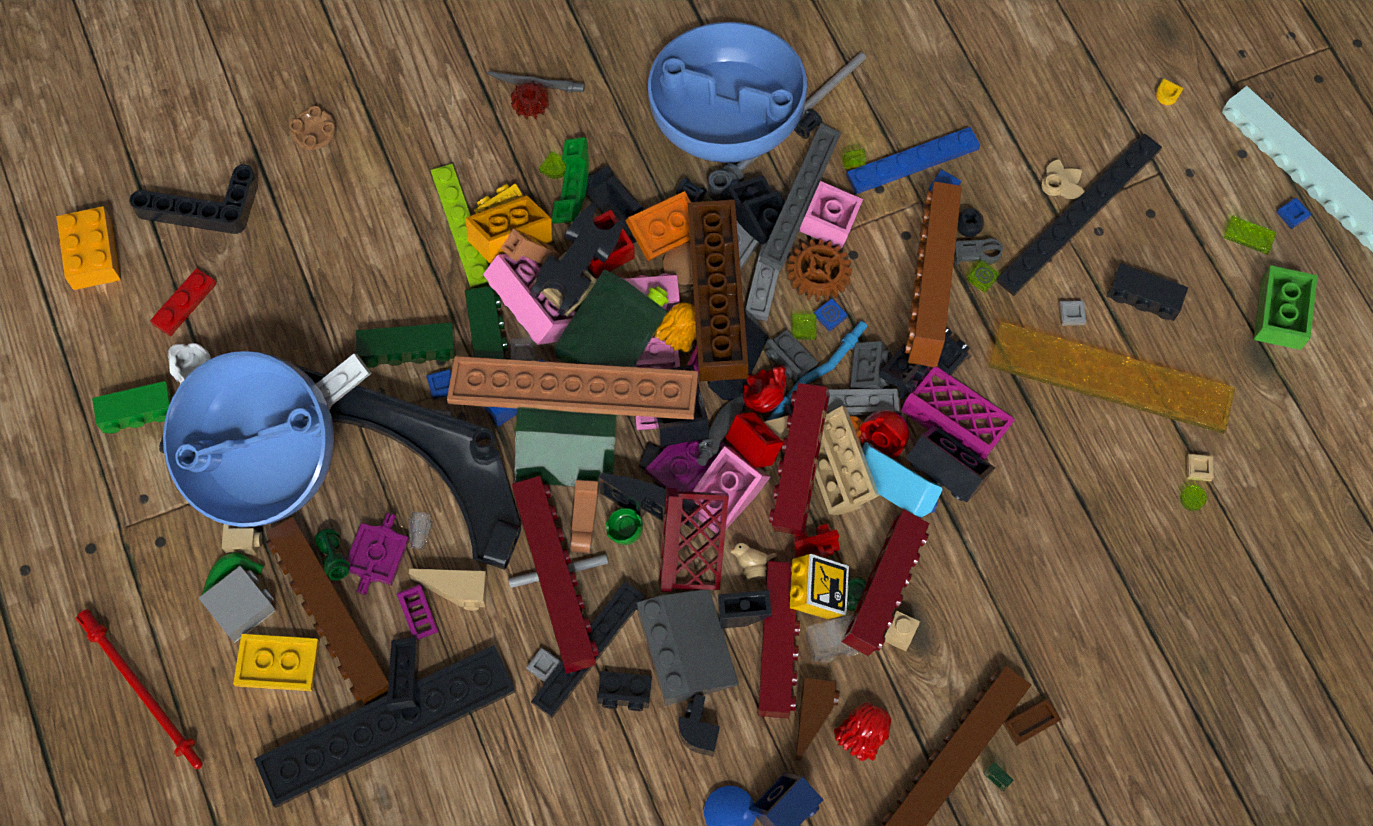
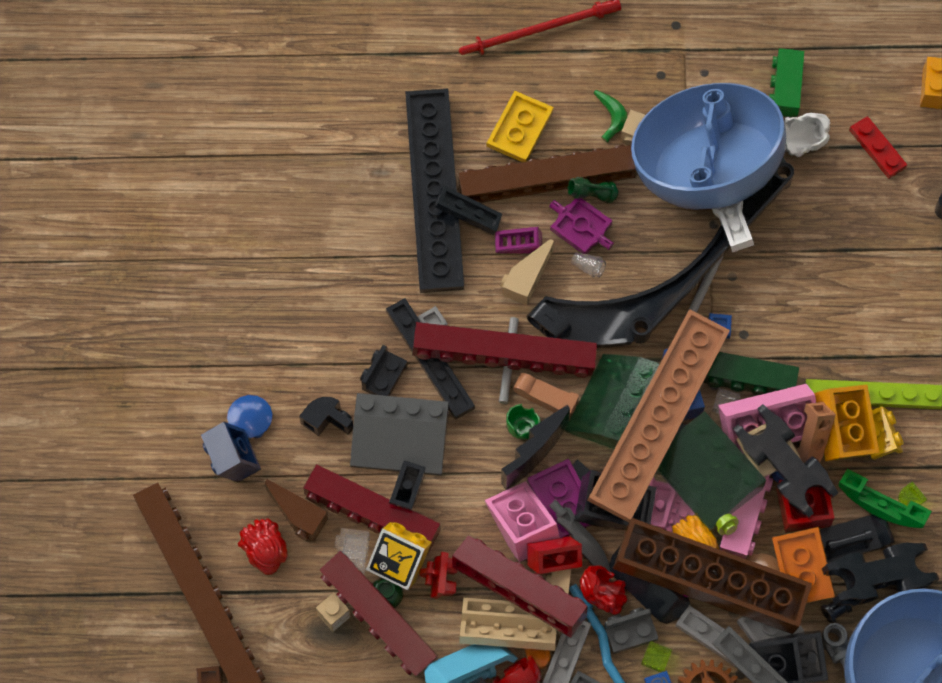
camera: 115 degrees right, 0 degrees up
light grey piece [199,566,276,643] -> none
dark green brick [356,322,456,368] -> none
dark red fence [658,488,729,592] -> none
tan animal [731,543,777,581] -> none
clear green tile [984,762,1014,791] -> none
none -> black piece [822,542,939,606]

